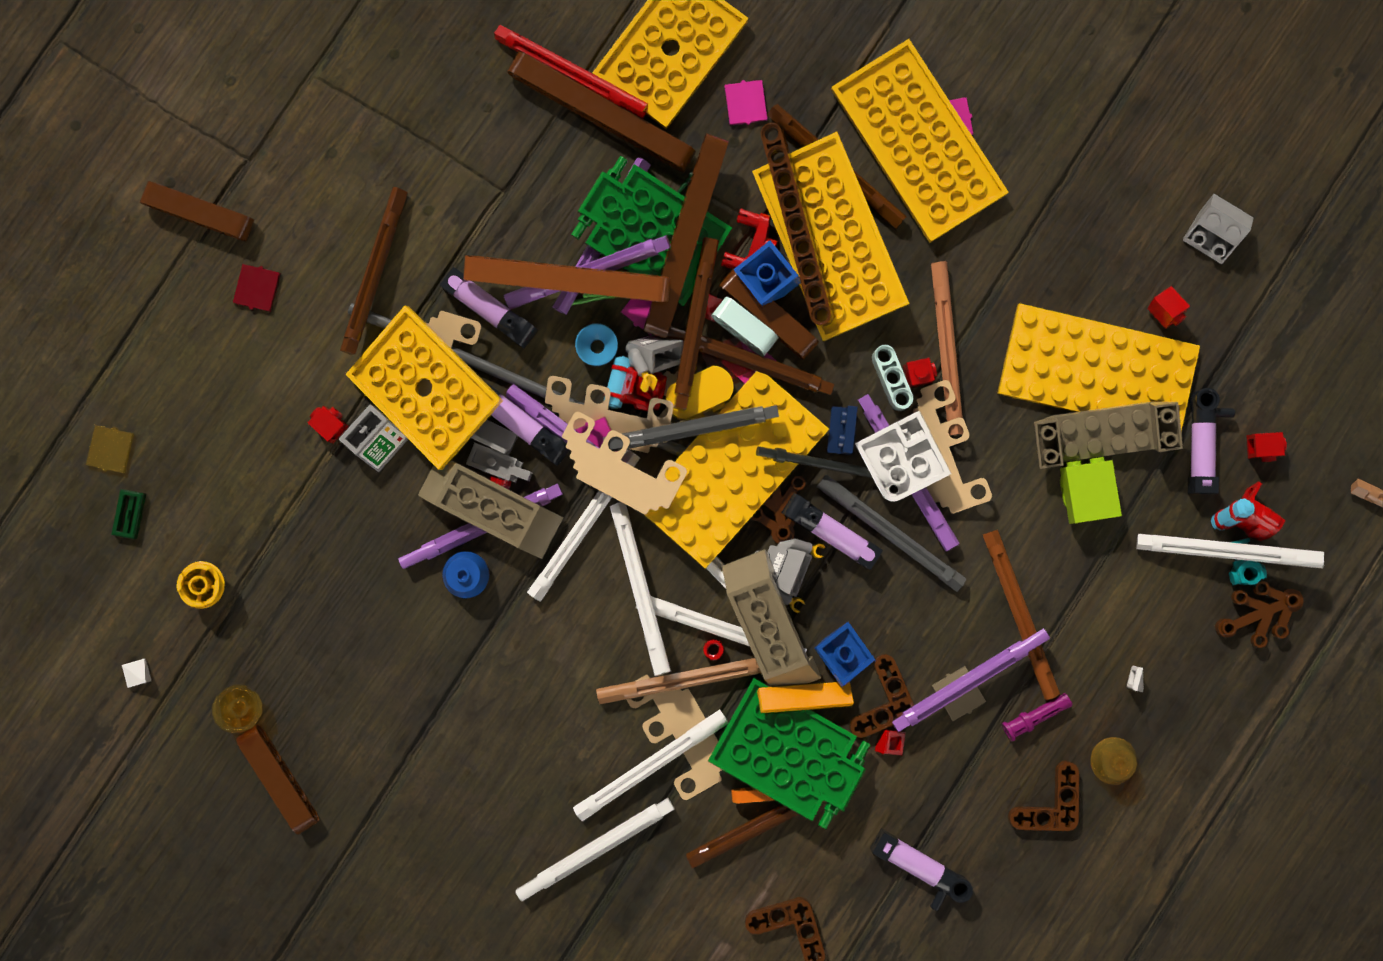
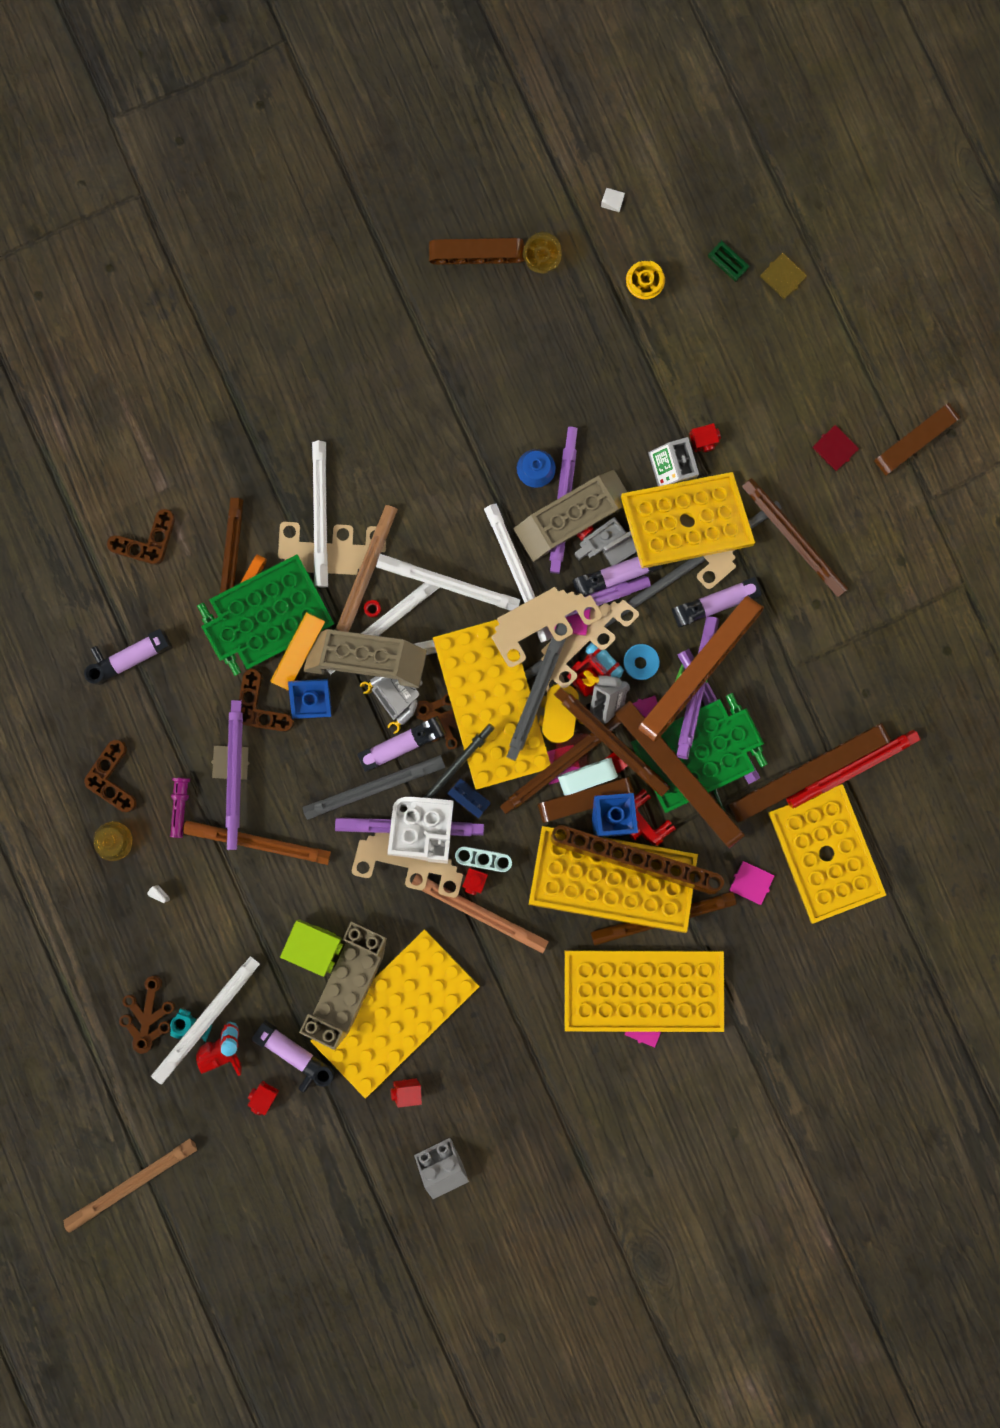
camera: 125 degrees right, 0 degrees up
white piece [516,798,674,902] -> none
red slope [875,730,906,755] -> none

